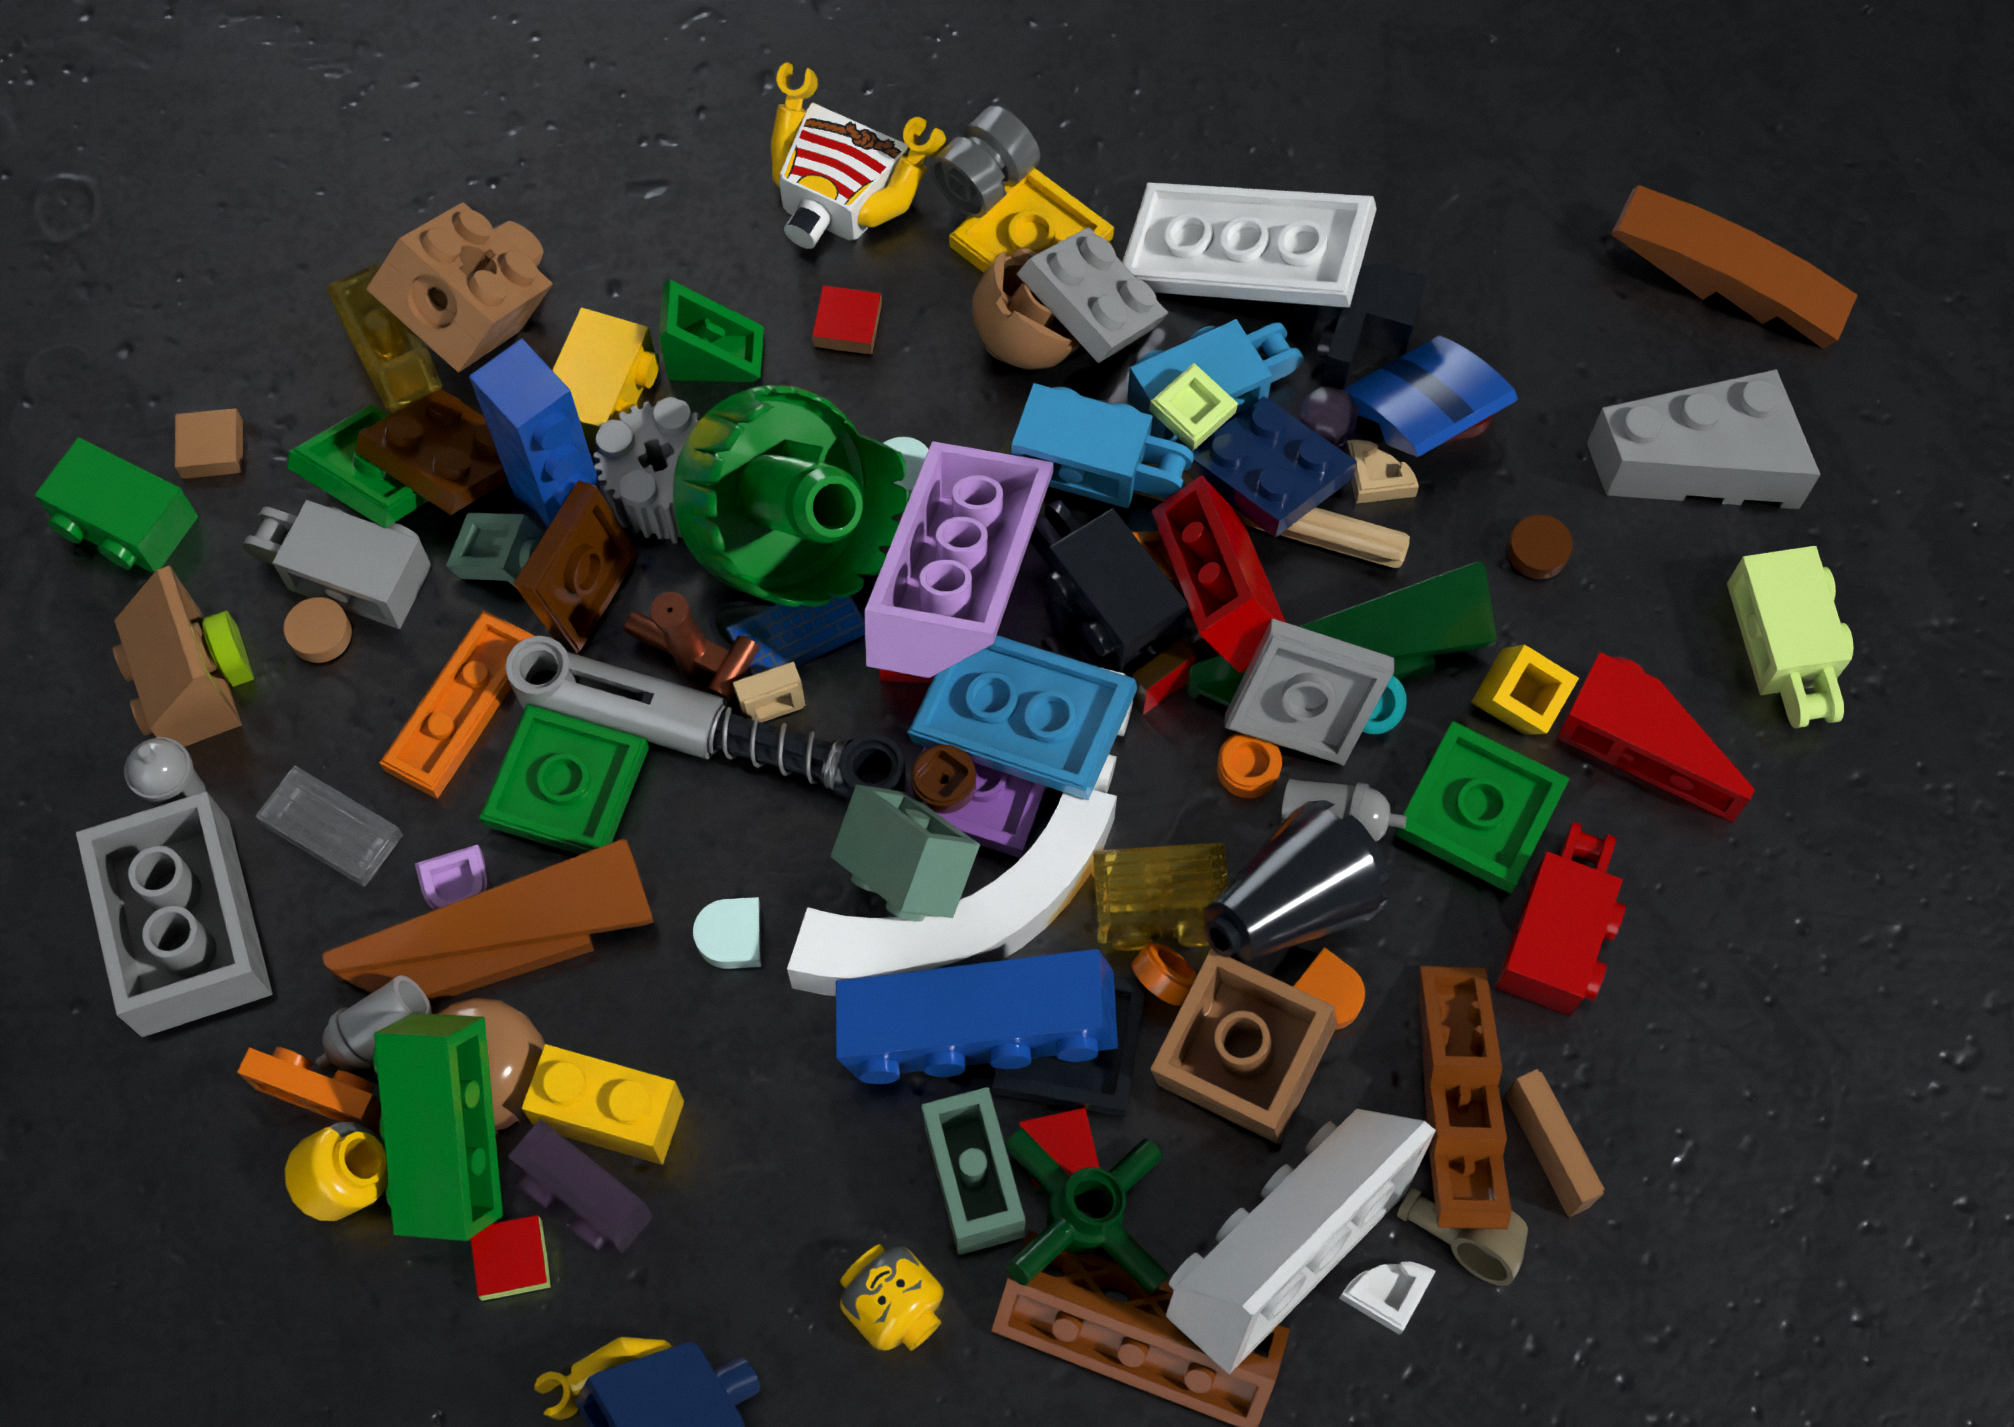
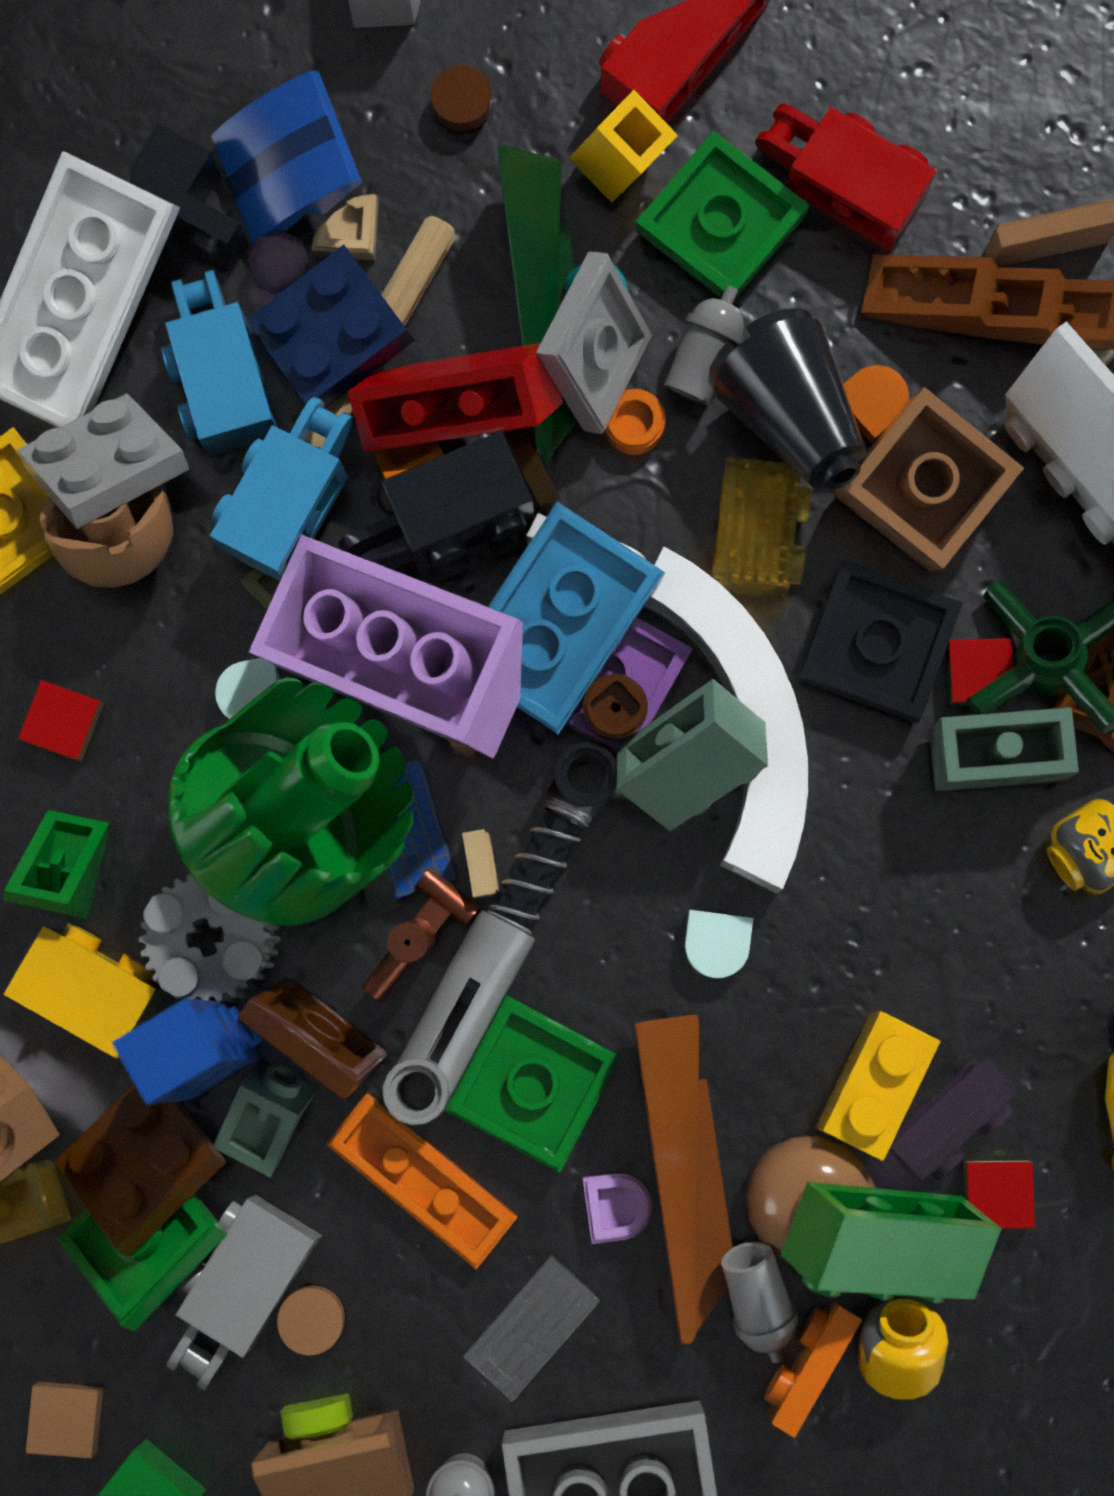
camera: 75 degrees left, 15 degrees up
blue brick [836,949,1118,1084] -> none
orange tile [1132,943,1197,1006] -> none
yellowish green tile [1149,363,1238,451] -> none

